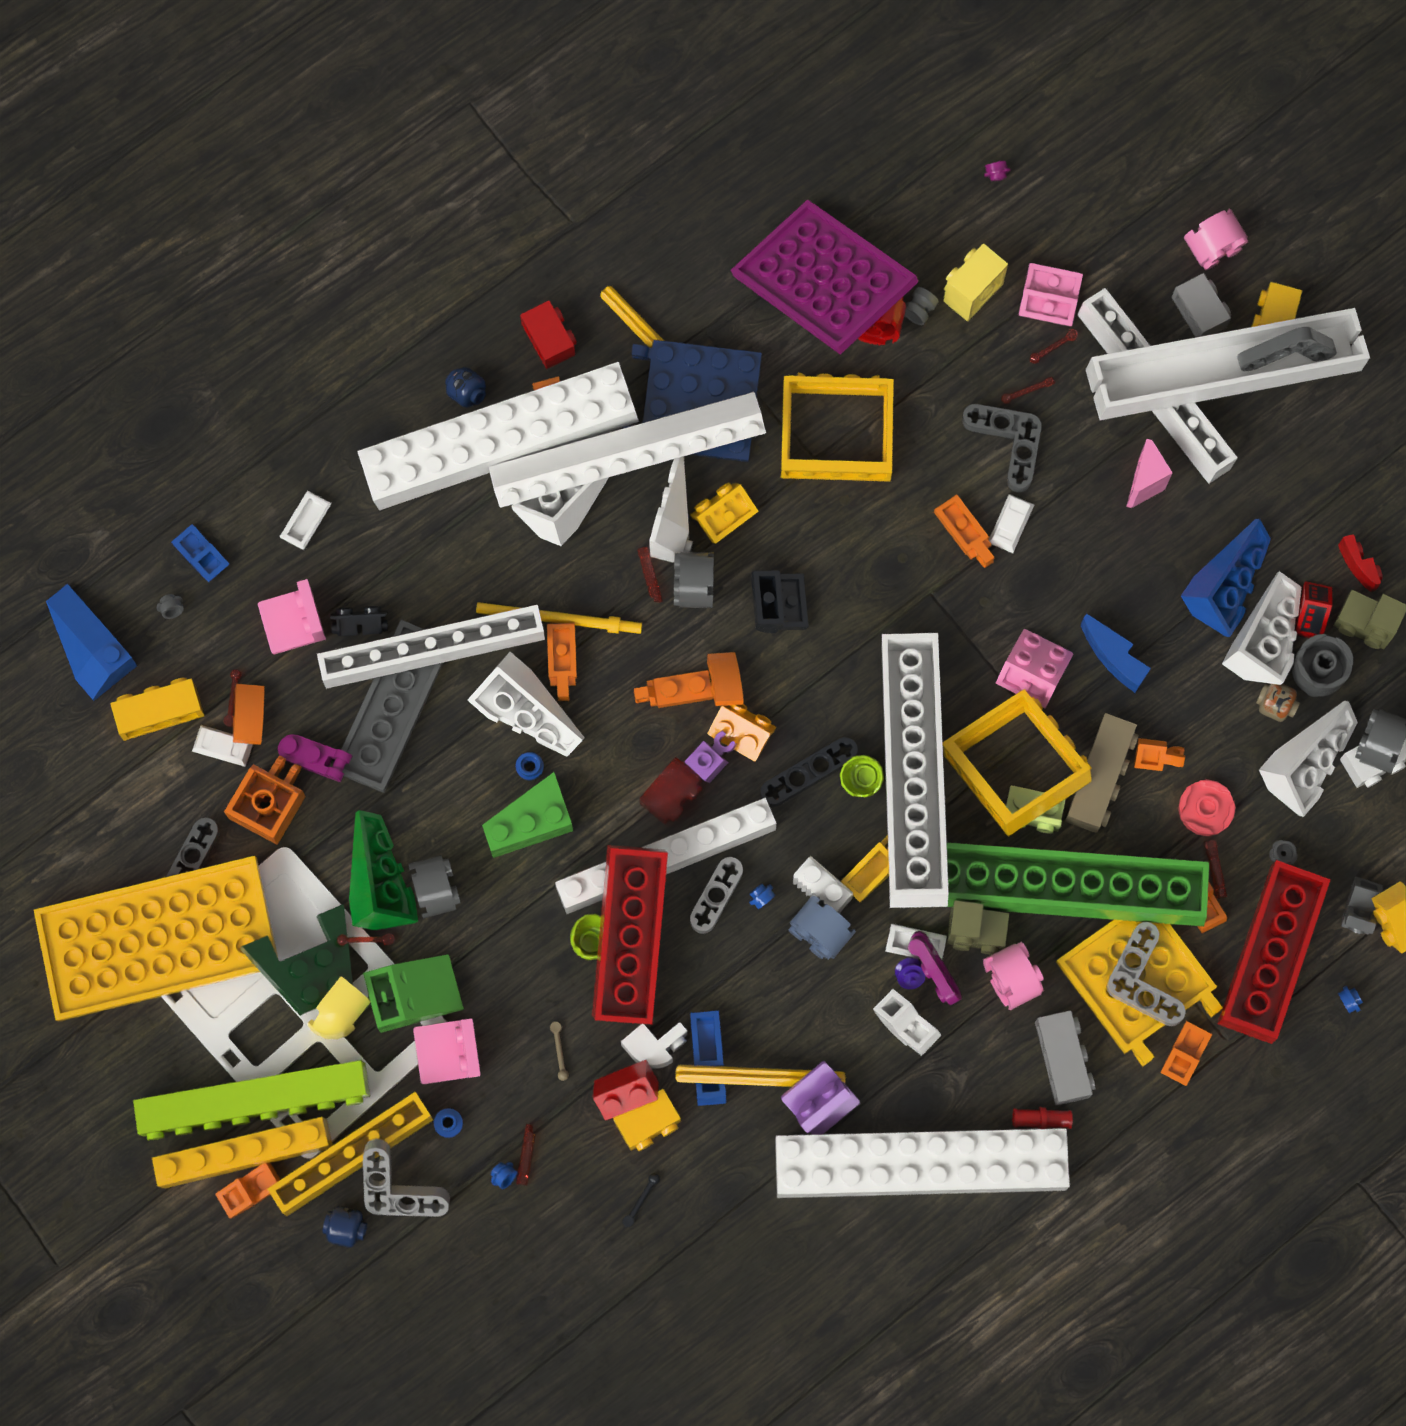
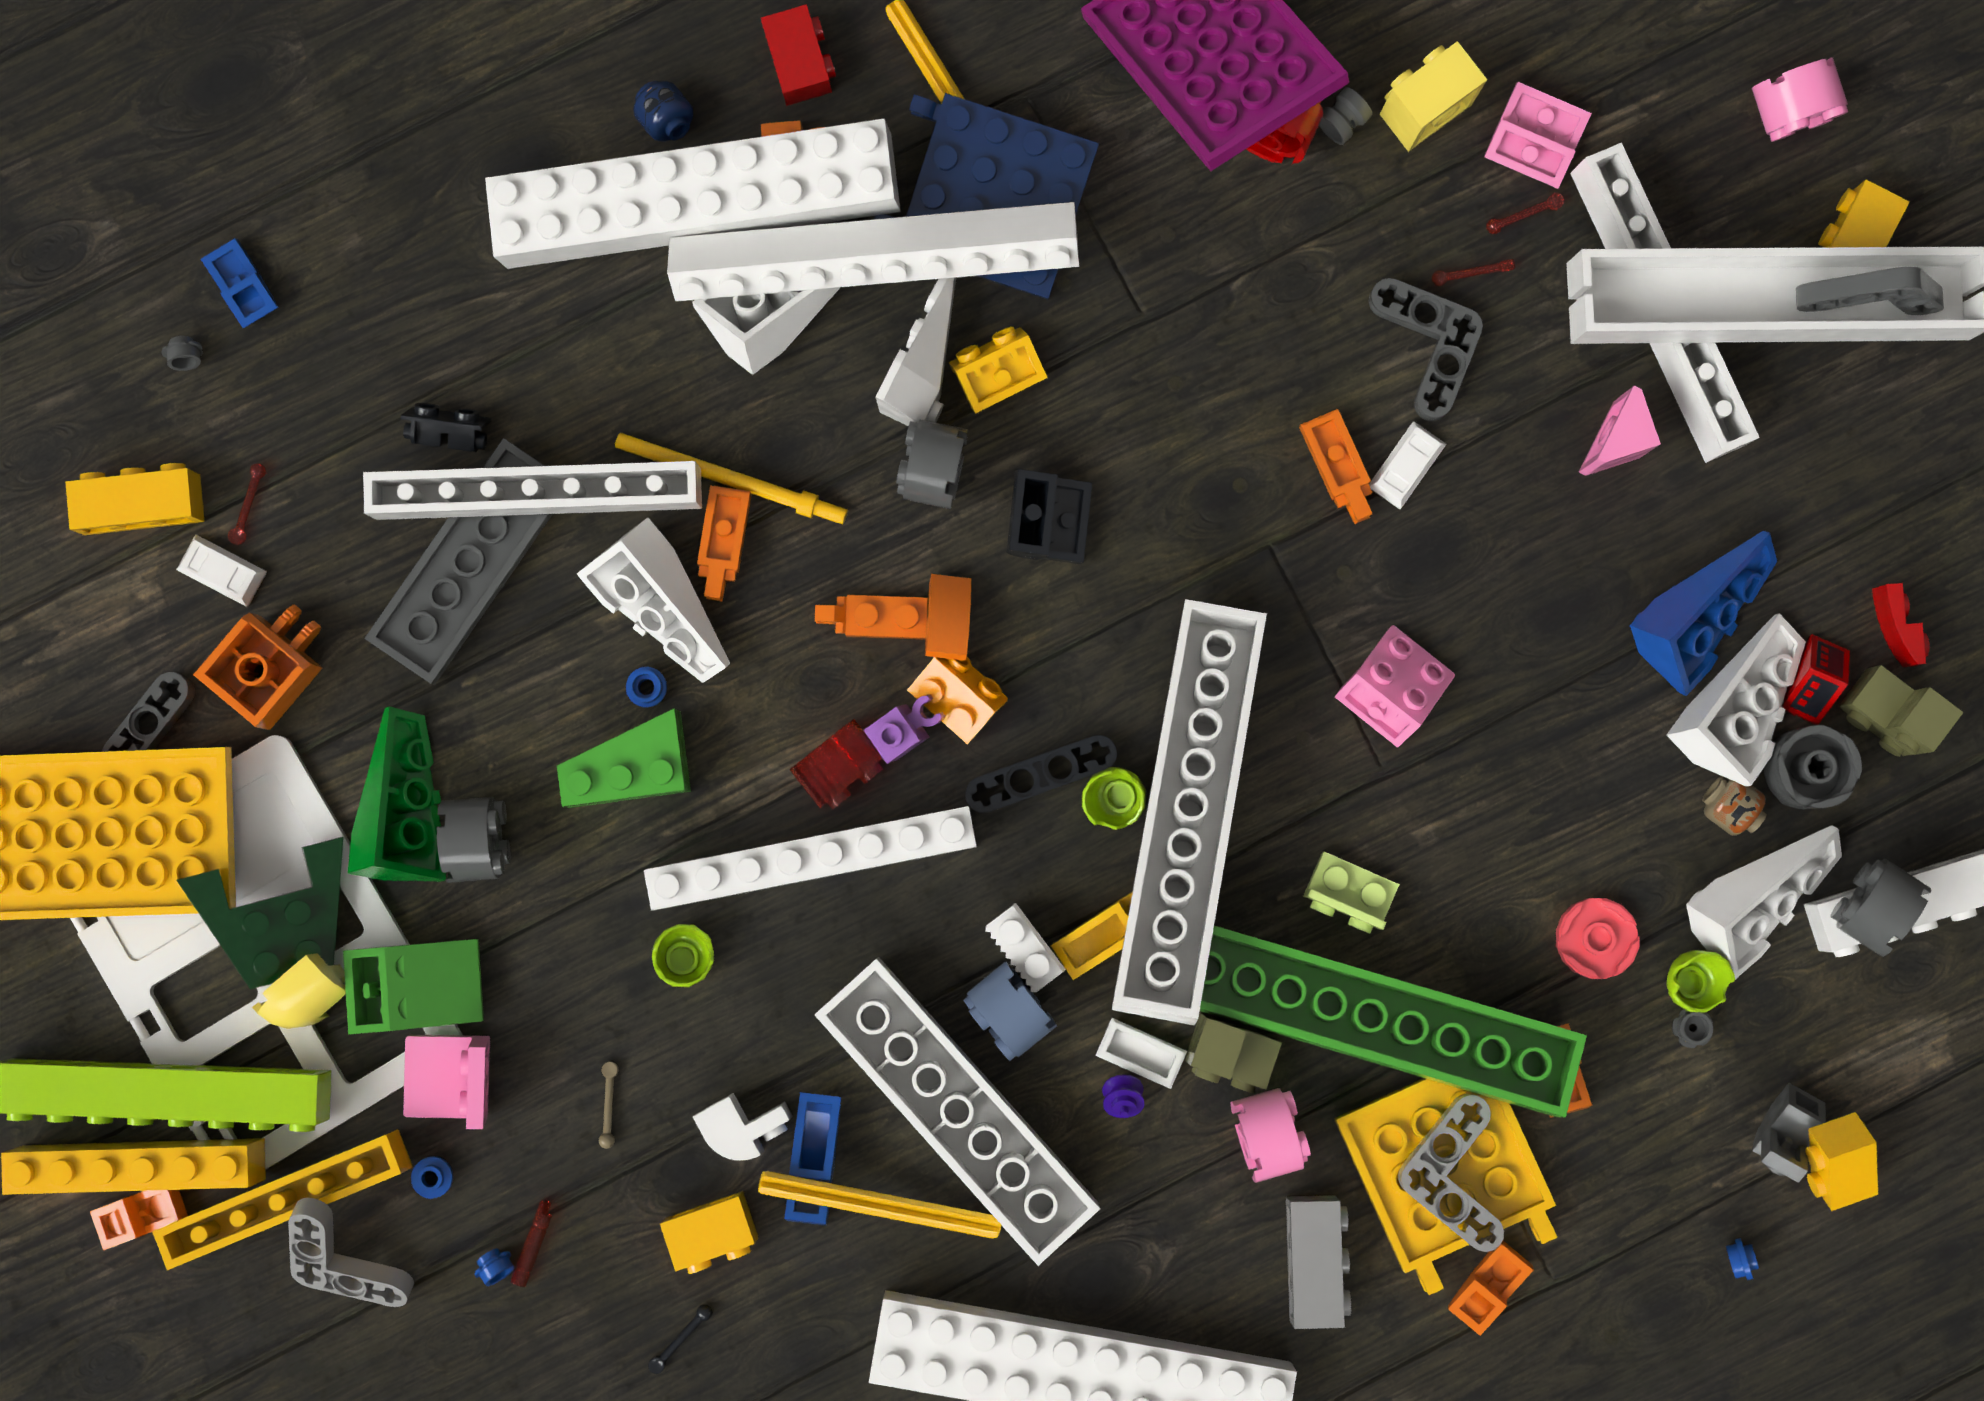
camera: 15 degrees right, 10 degrees up
blue wedge [46,584,137,701] -> none
orange slope [233,684,264,745] -> none
bright pink bracket [258,579,326,654] -> none
magenta plate [278,734,353,782] -> none
white tile [280,491,331,550] -> none
dark blue head [322,1206,367,1248] -> none
clear red hinge [337,933,395,946] -> none
red brick [592,845,668,1024] -> none
red brick [593,1060,659,1121] -> none
clear red wheel [637,547,663,603] -> none
light grey beam [690,857,743,934] -> none
blue plate [749,883,775,909] -> none
yellow window [781,373,893,481] -> none
medium lavender bracket [781,1061,860,1135] -> none
white brick [873,989,941,1056] -> none
magenta plate [908,931,962,1005] -> none
yellow window [942,689,1092,836] -> none
red pin [1012,1107,1073,1129] -> none
dark tan brick [1065,713,1139,833] -> none
blue slope [1080,614,1151,693] -> none
orange plate [1134,738,1185,771] -> none
light grey brick [1172,273,1231,337] -> none
clear red wheel [1204,840,1227,899] -> none
red brick [1217,860,1331,1044] -> none
none -> white brick [815,957,1100,1266]
none -> lime hair [1666,950,1735,1012]

